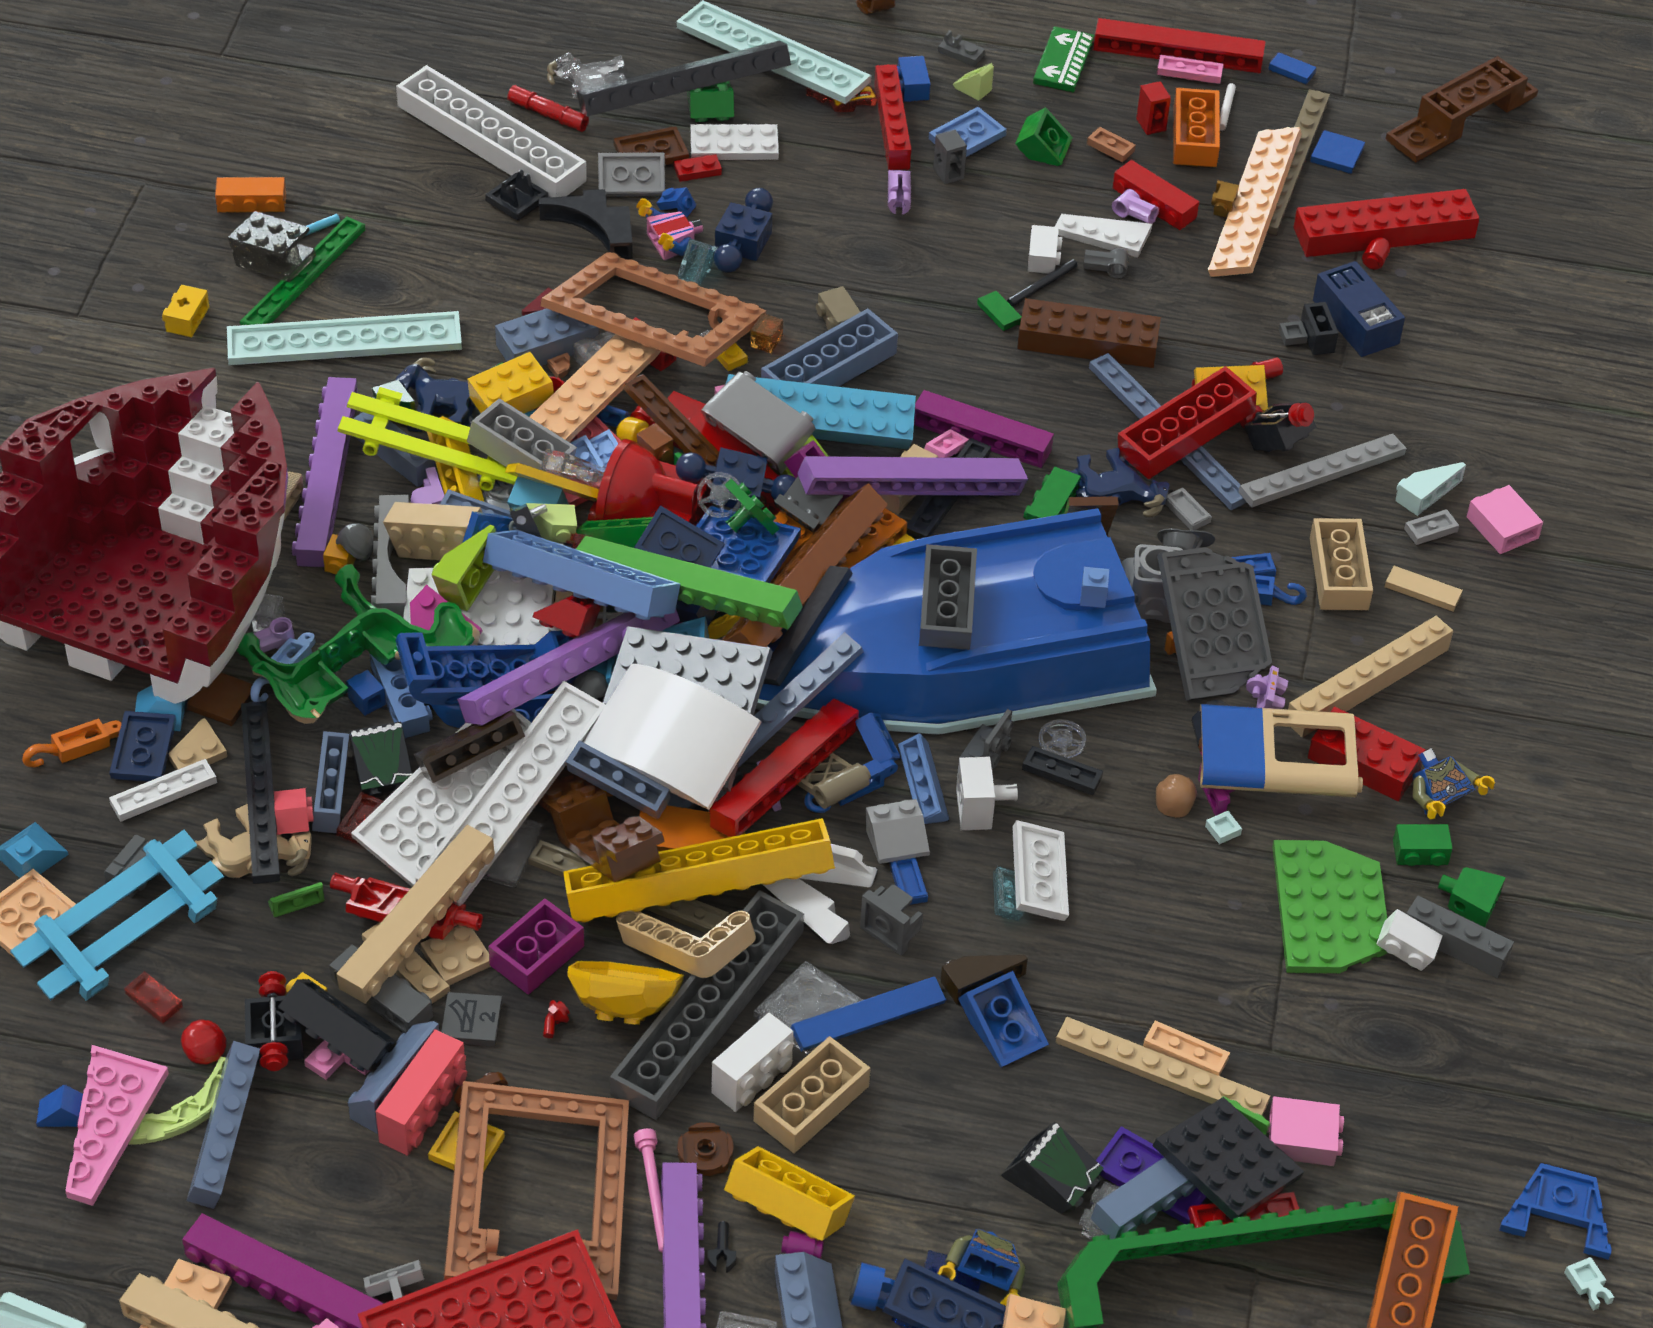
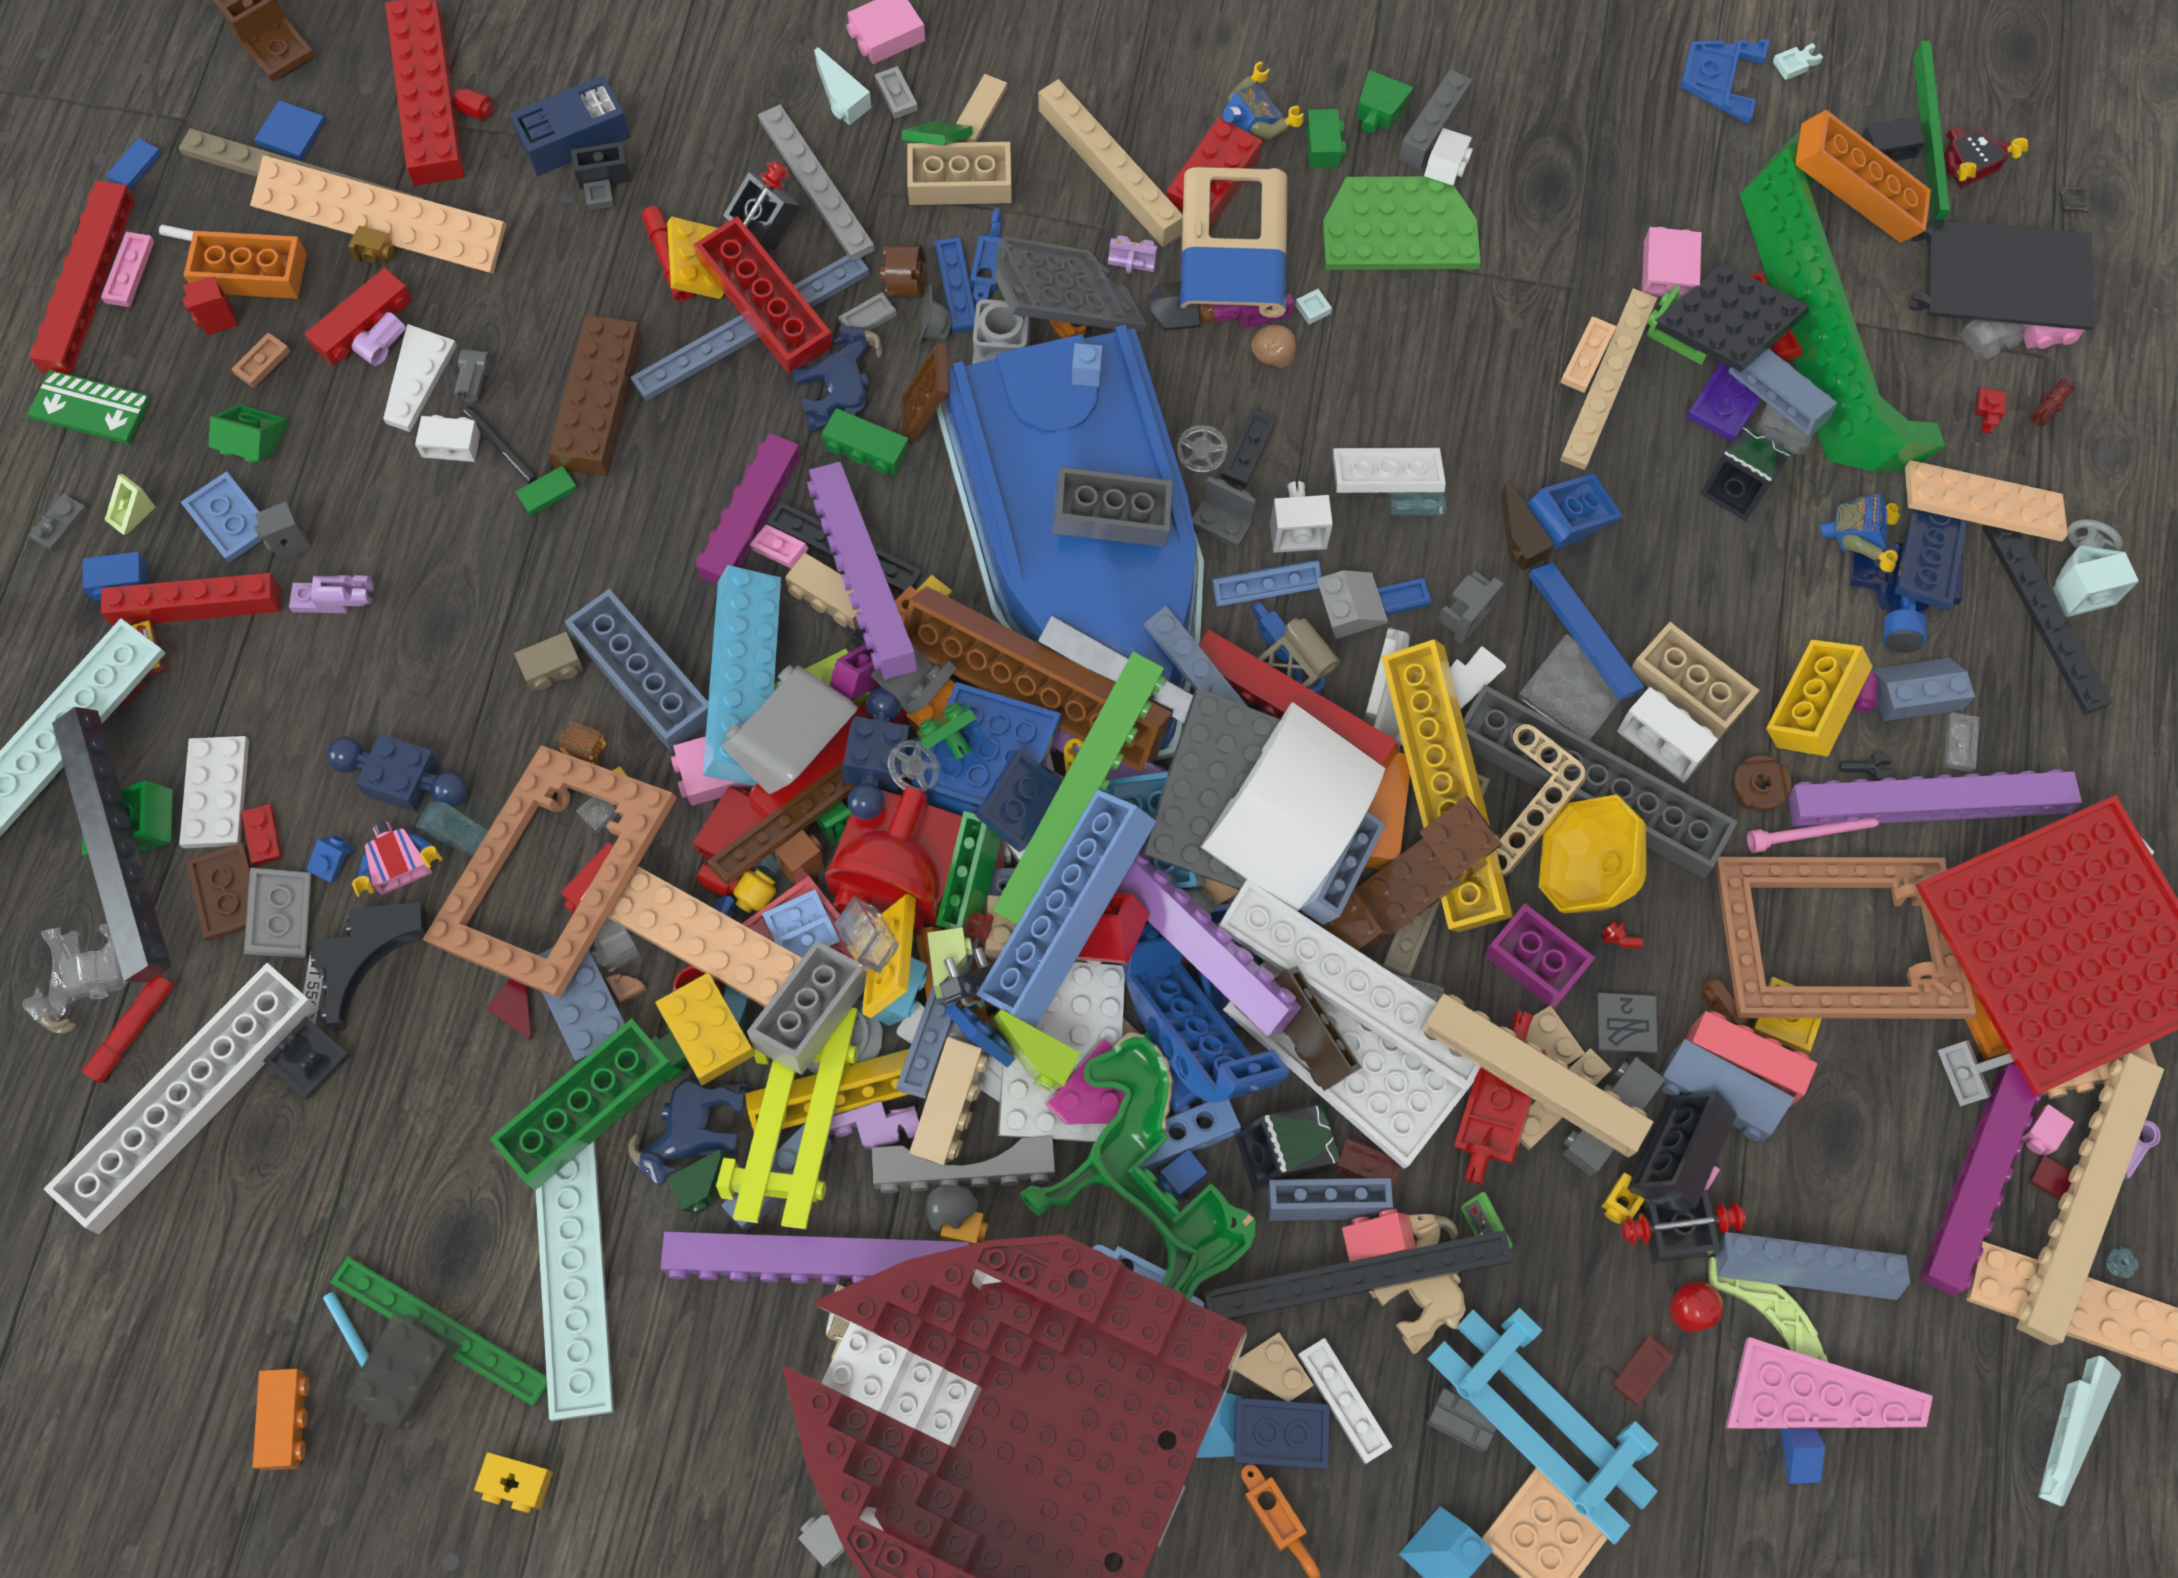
camera: 90 degrees left, 20 degrees up
blue slope [855,713,900,764] -> none
none -> green brick [490,1018,676,1190]
none -> reddish brown brick [880,244,927,298]
none -> green tile [902,121,973,145]

